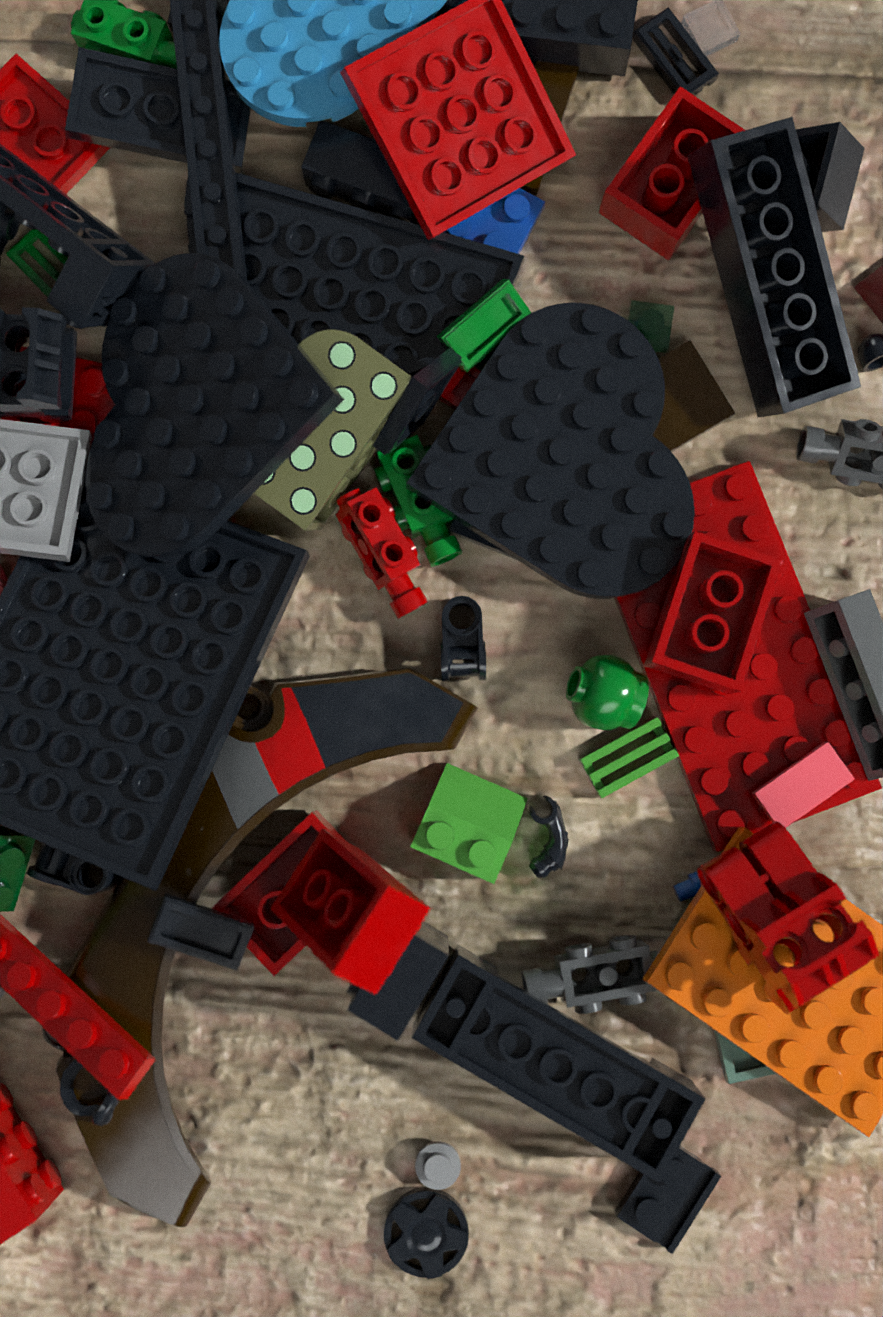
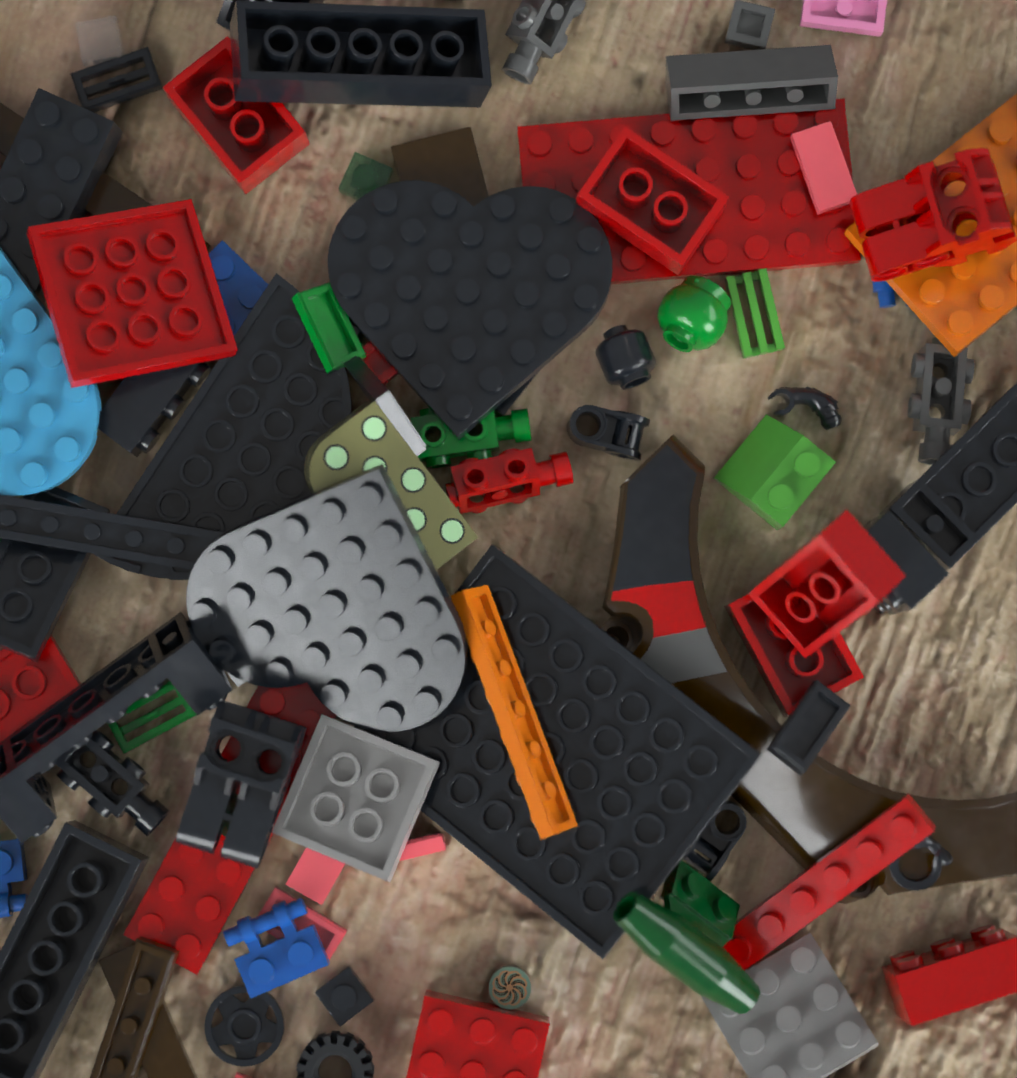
camera: 75 degrees left, 0 degrees up
none -> orange plate [450,585,578,840]
none -> black head [595,325,656,390]

